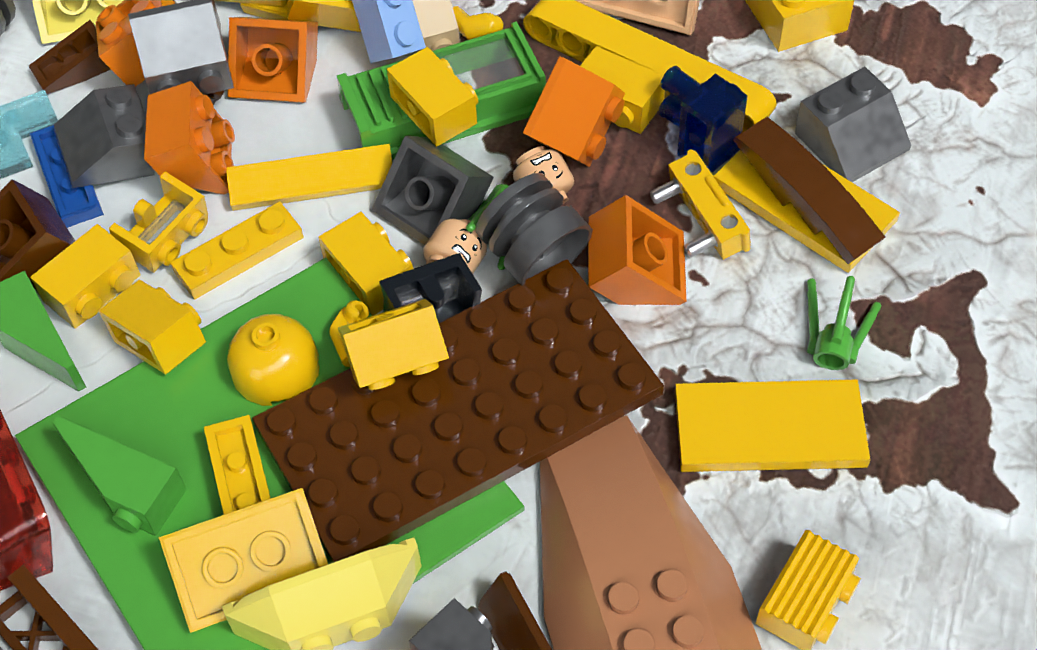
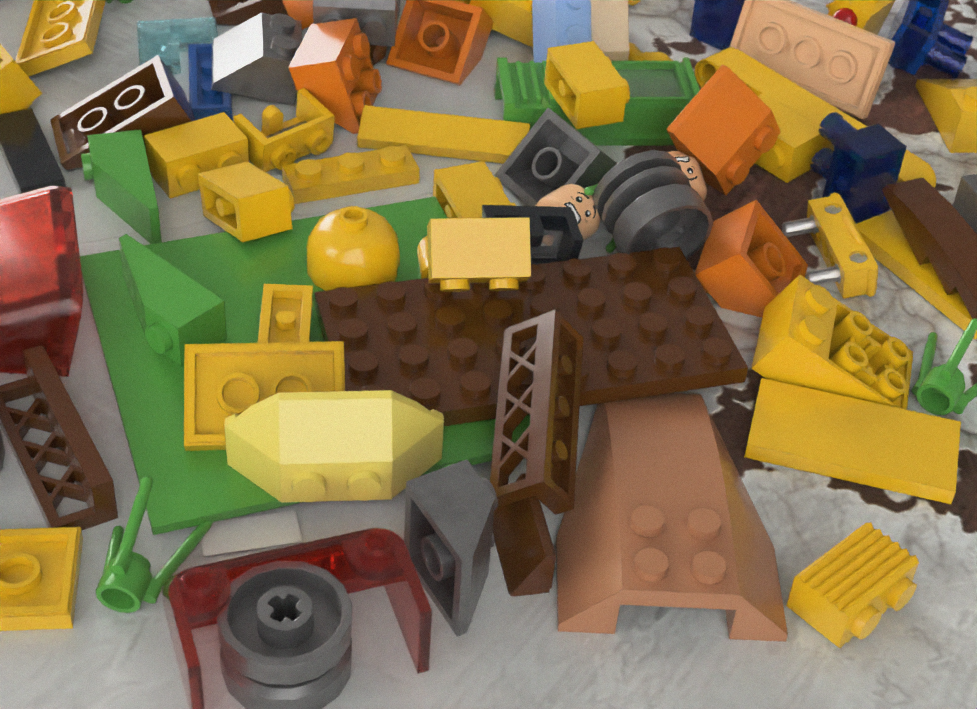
camera: 10 degrees right, 15 degrees down
none -> reddish brown fence [490,309,584,515]
none -> yellow slope [751,275,913,410]

